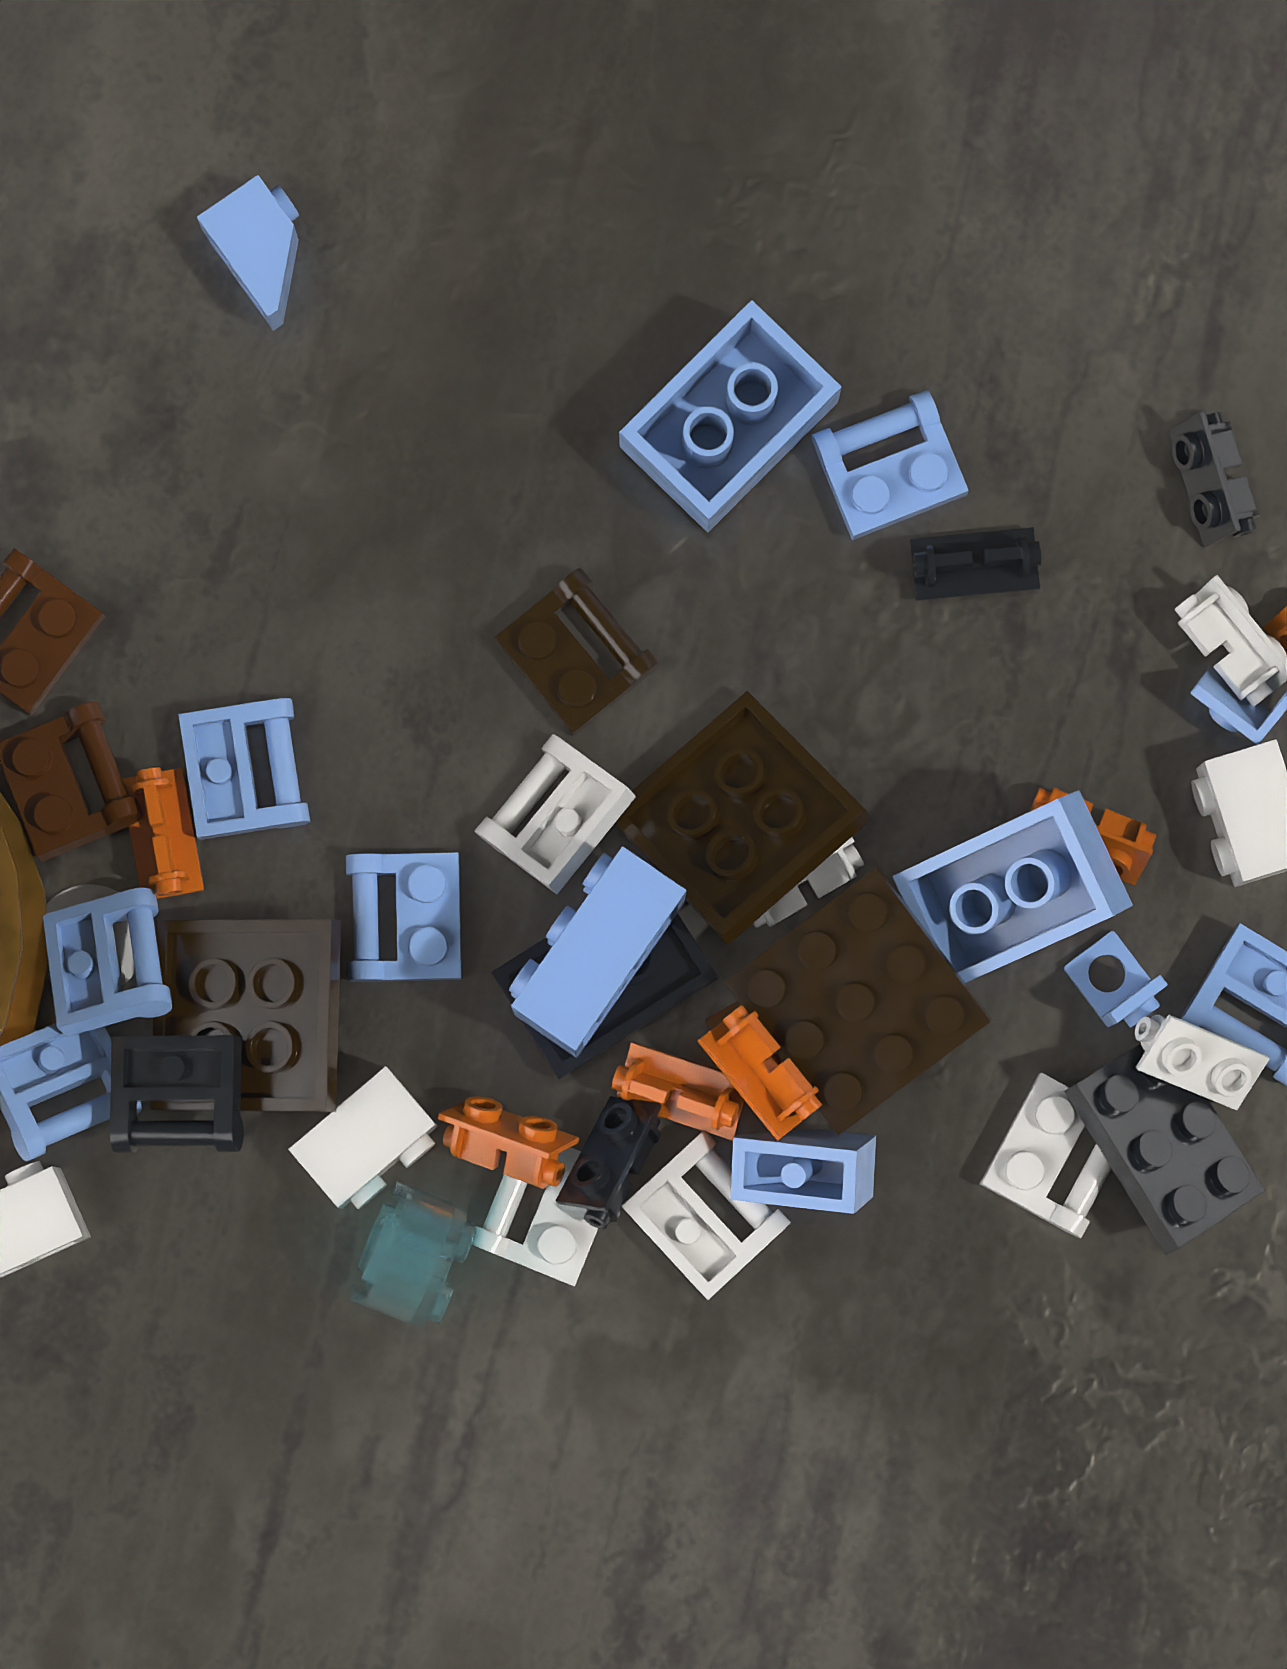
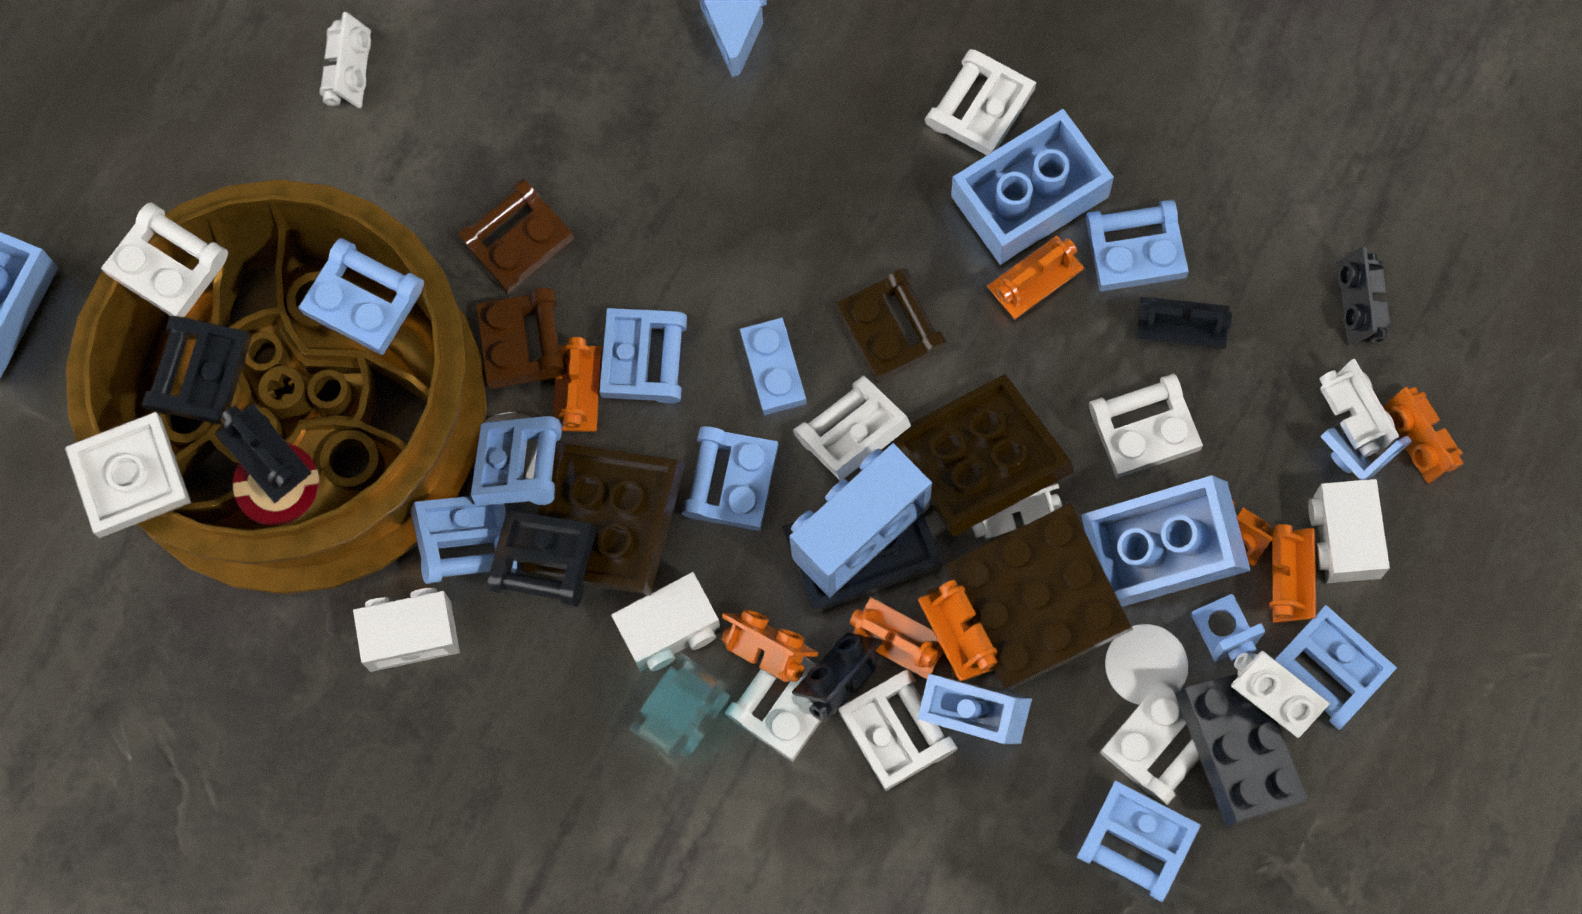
camera: 20 degrees right, 10 degrees down
none -> light blue plate [740,317,807,416]
none -> white plate [924,49,1036,156]
none -> orange hinge [987,235,1084,320]
none -> light blue plate [1077,781,1201,902]
none -> white plate [1089,373,1203,479]
none -> white sticker [1105,624,1188,705]
none -> orange hinge [1269,524,1316,623]

